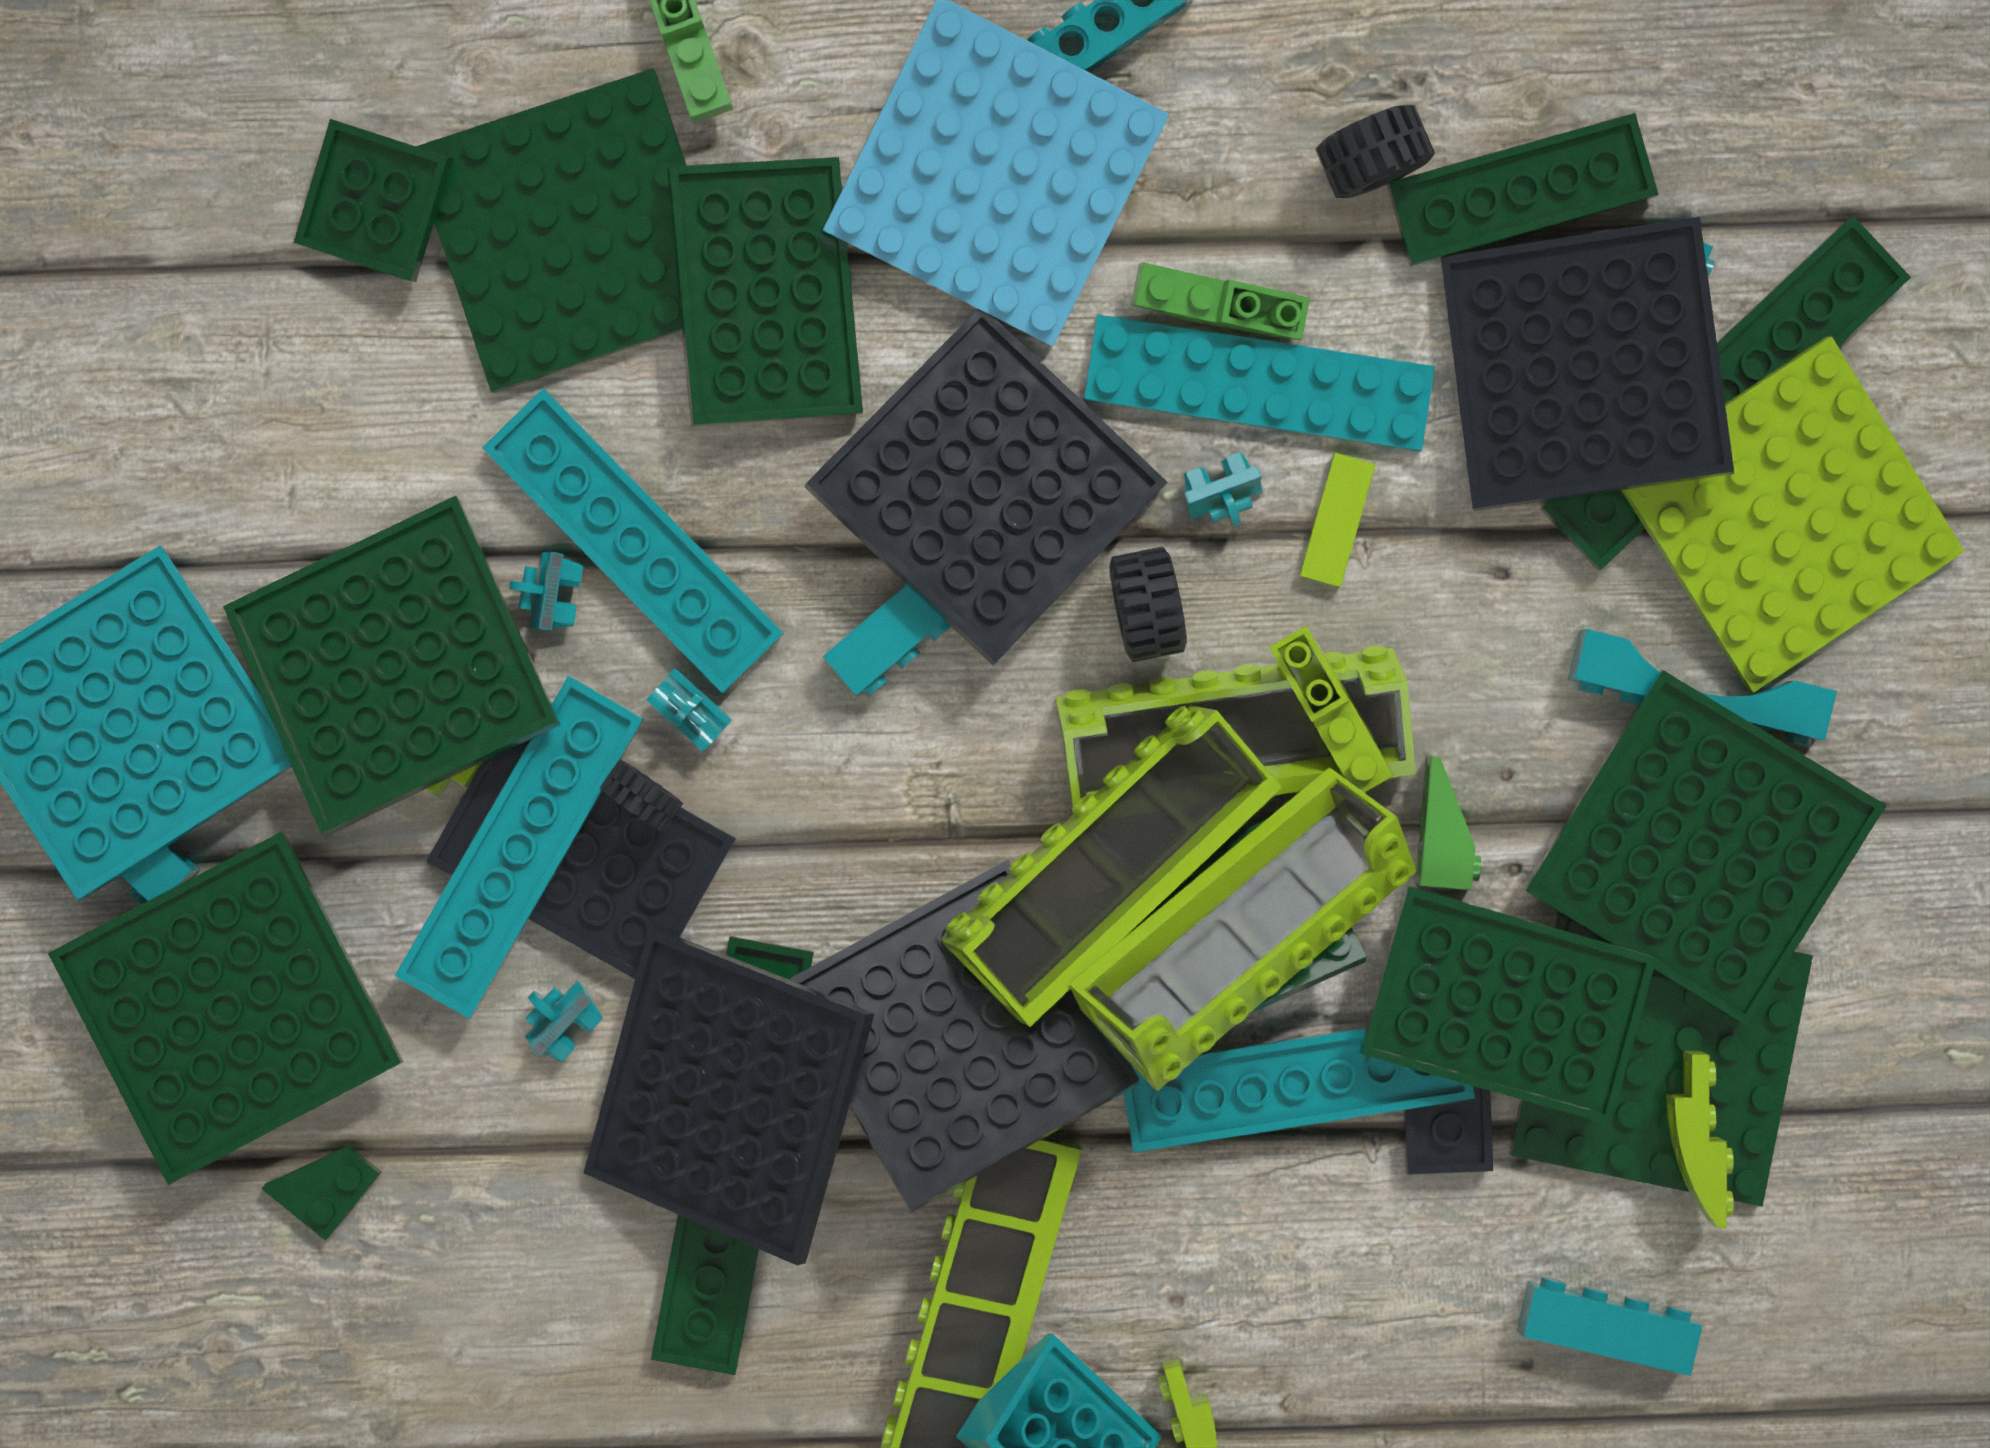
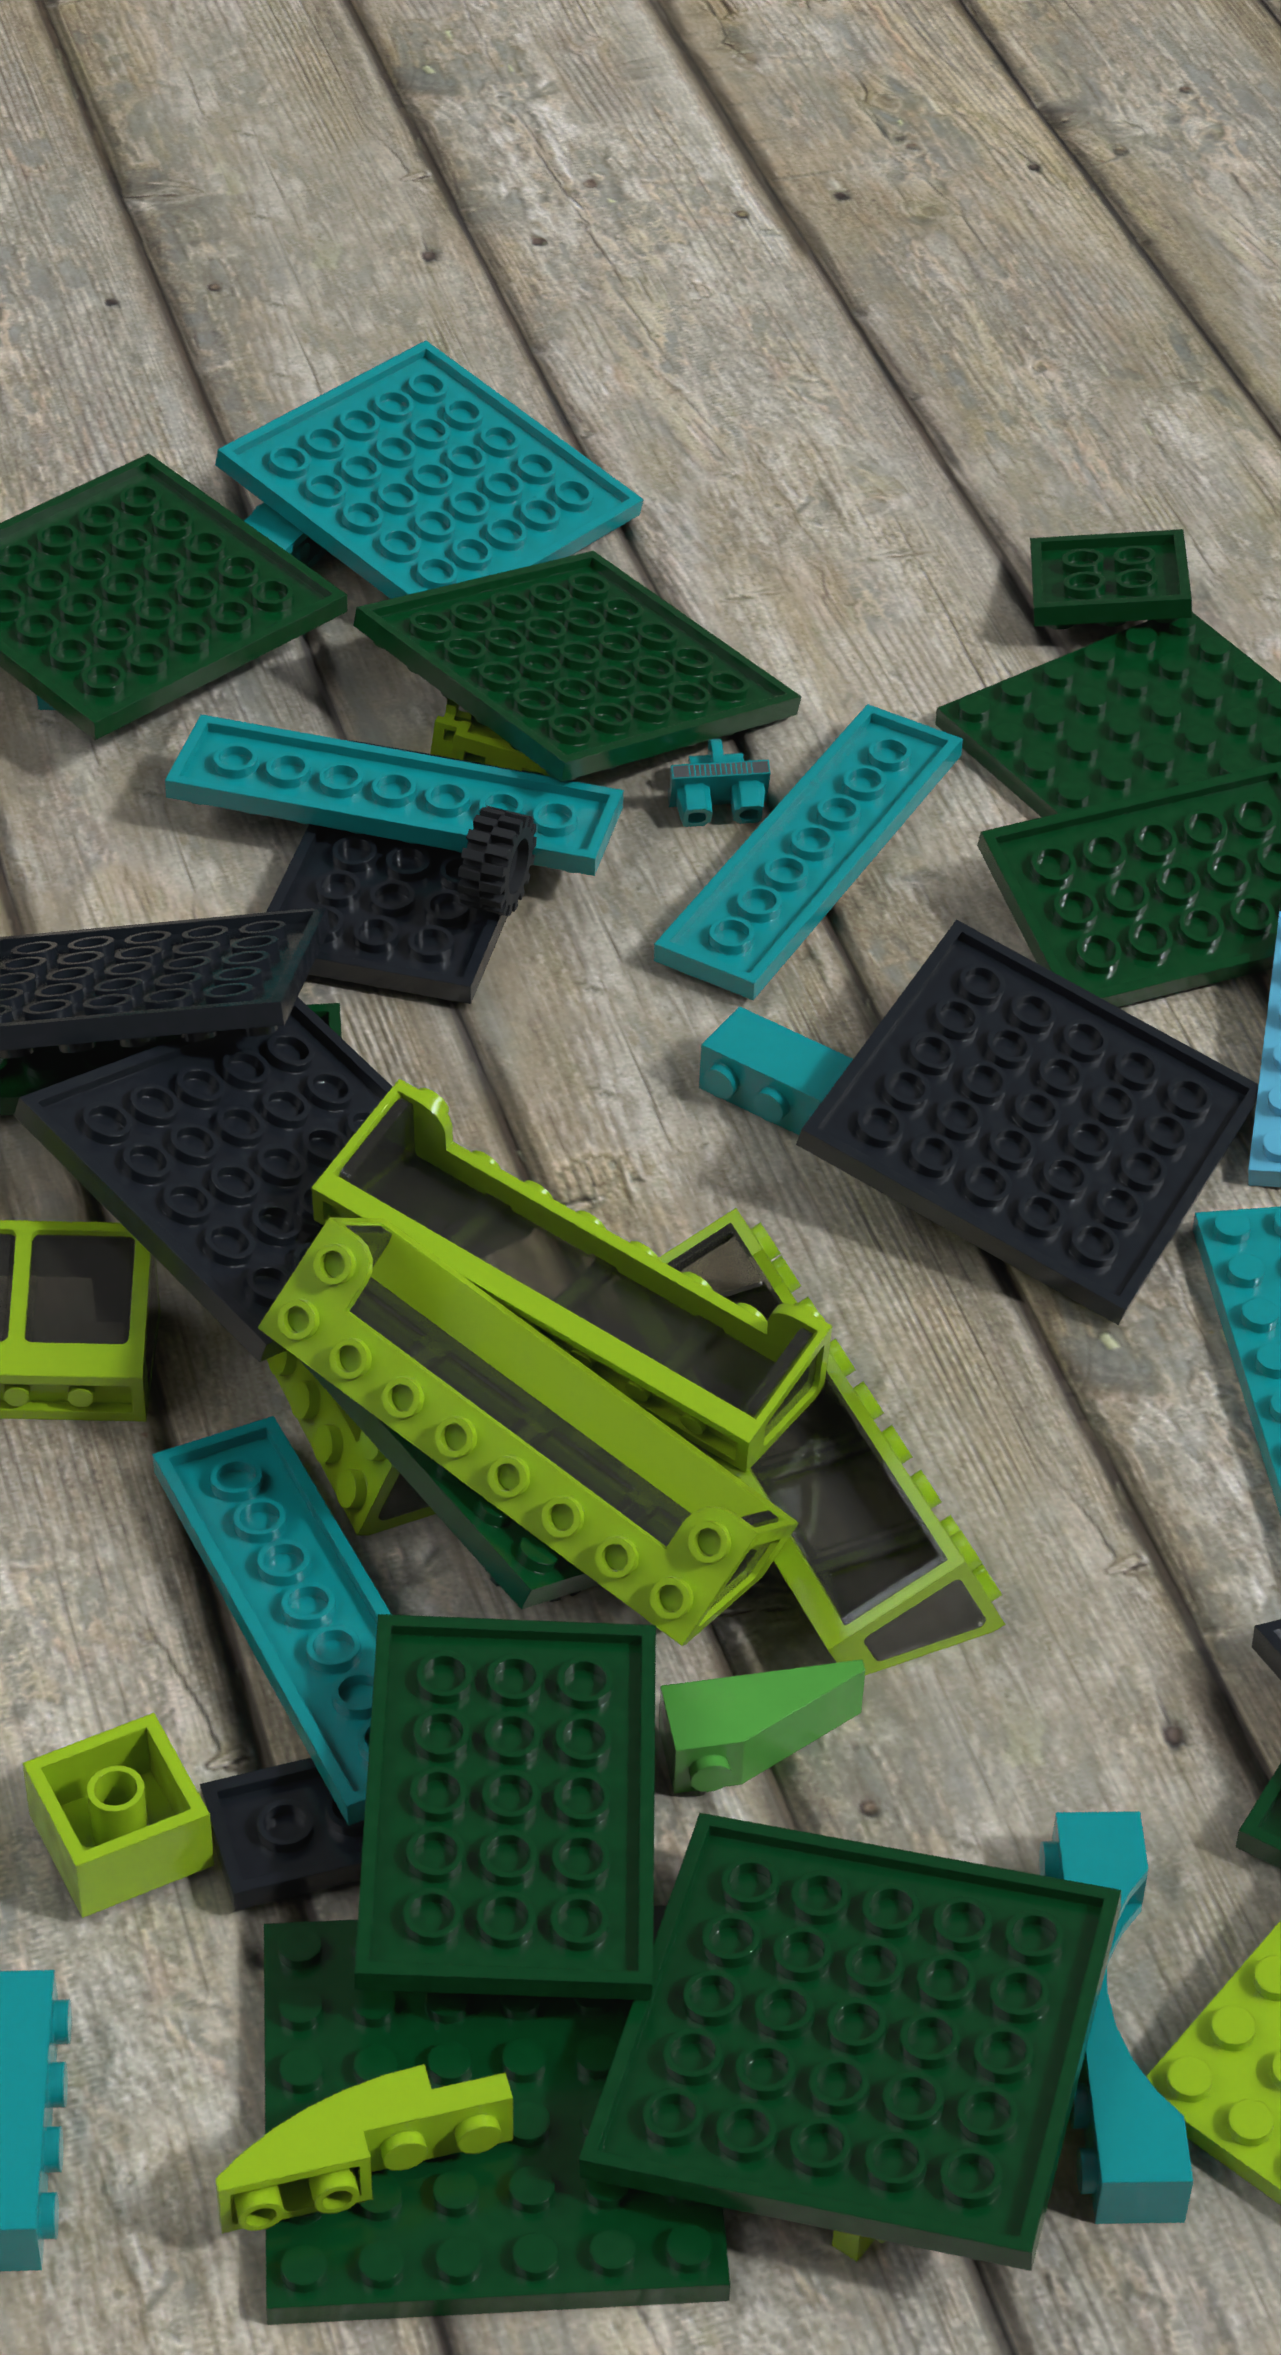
camera: 70 degrees right, 45 degrees down
teal hips [525,980,603,1063] -> none
teal hips [646,668,732,752] -> none
black tyre [1109,546,1187,662] -> none
teal hips [1184,452,1263,528] -> none
lime slope [1269,625,1394,793] -> none
lime tile [1299,452,1376,588] -> none
none -> lime brick [22,1713,214,1918]

